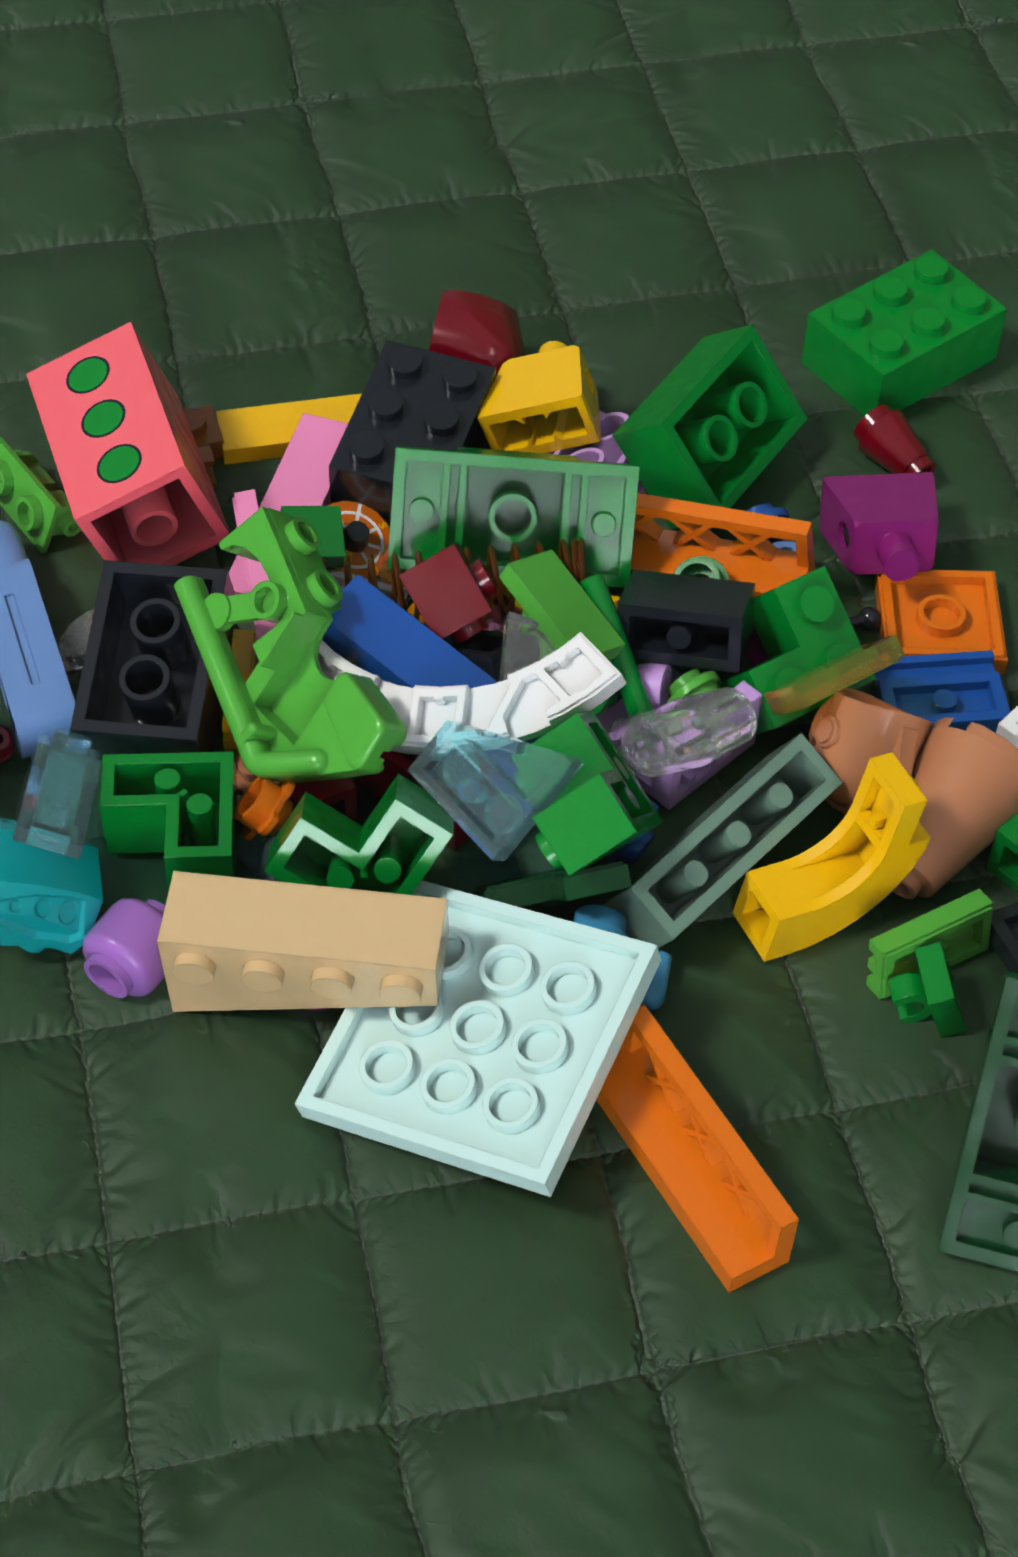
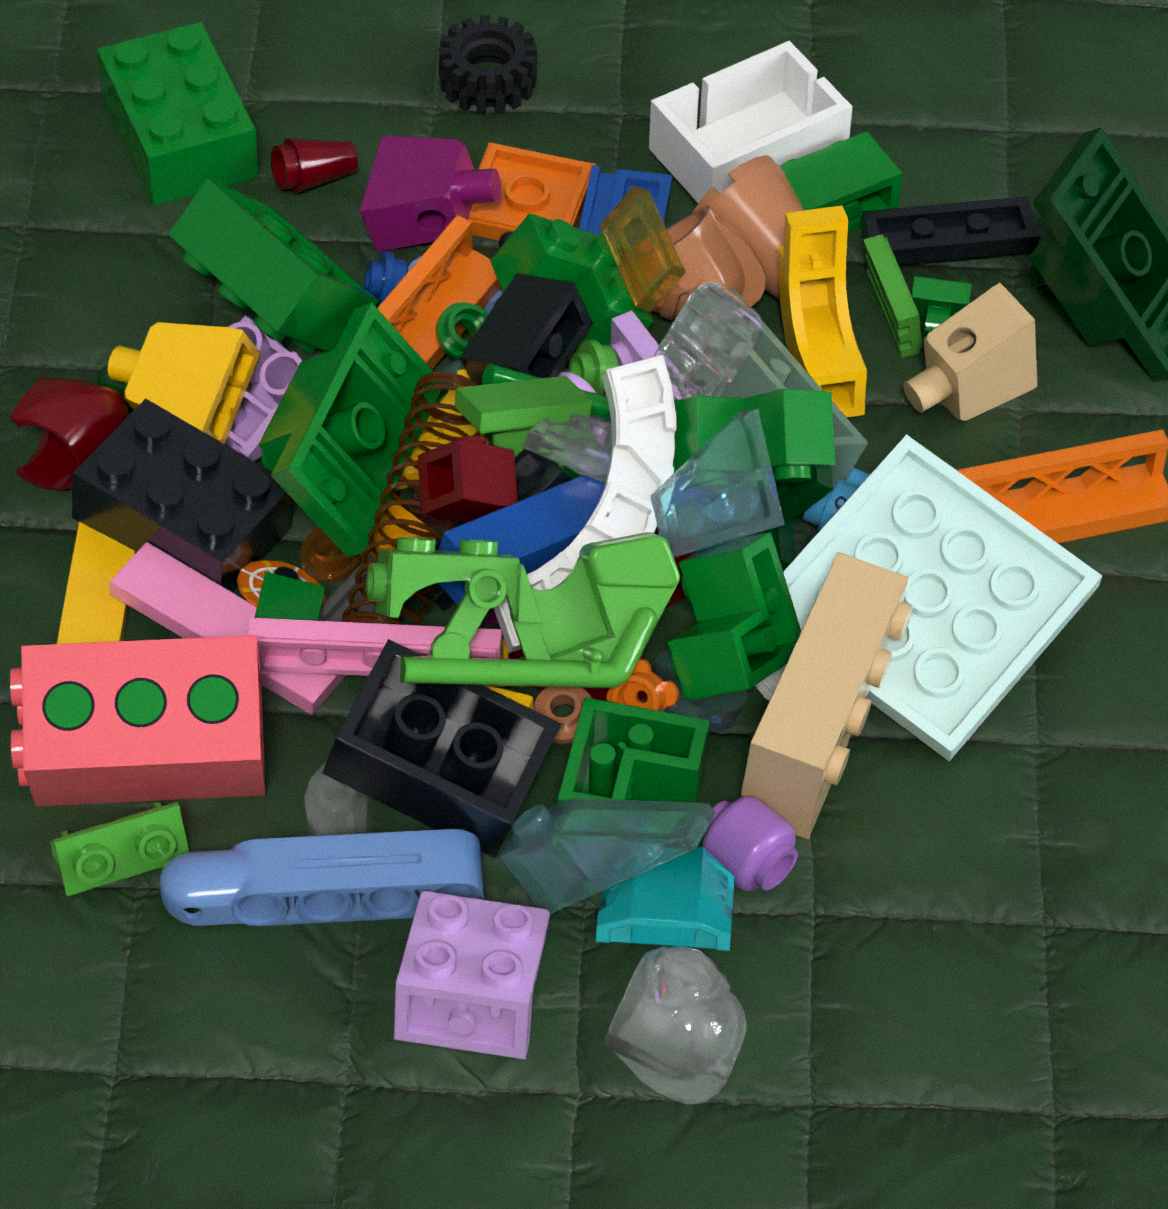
camera: 75 degrees left, 0 degrees up
none -> tan torso [903,283,1037,421]

